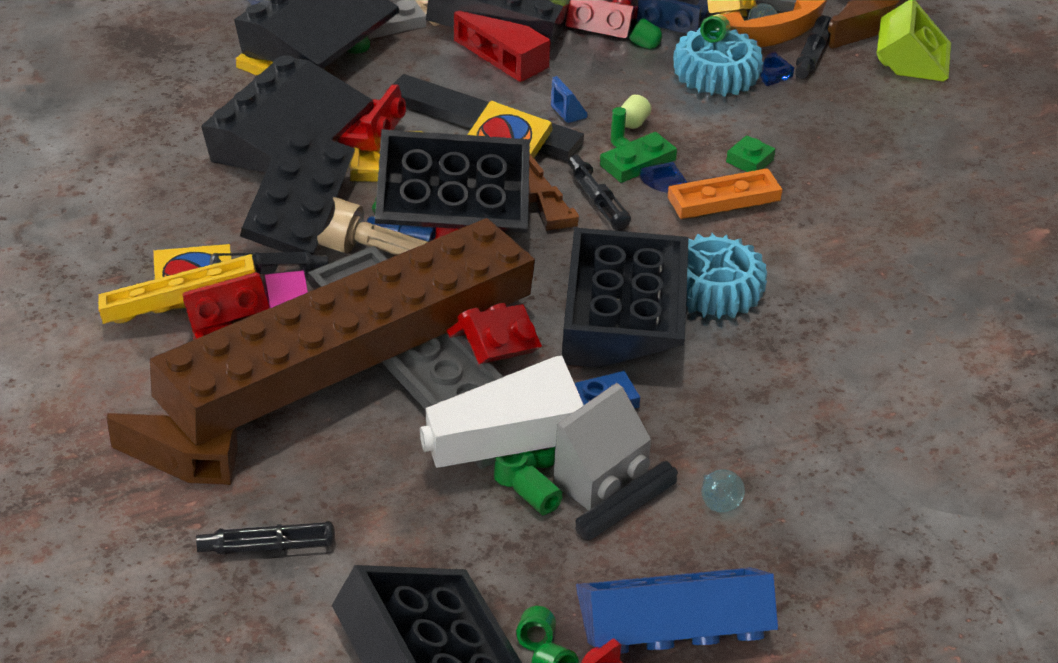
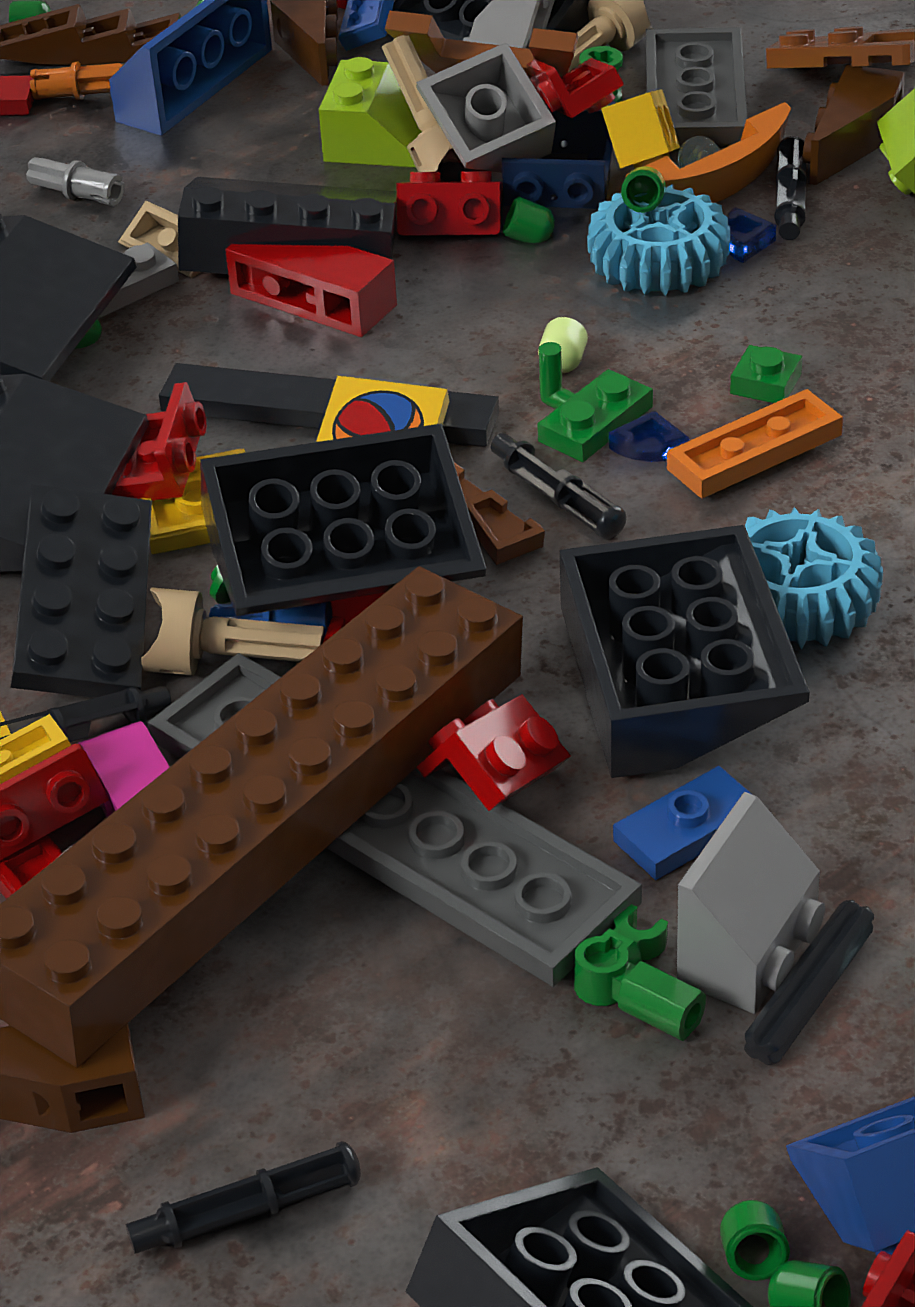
camera: 10 degrees left, 0 degrees up
white slope [420,356,584,468] -> none
blue slope [551,76,588,123] -> none

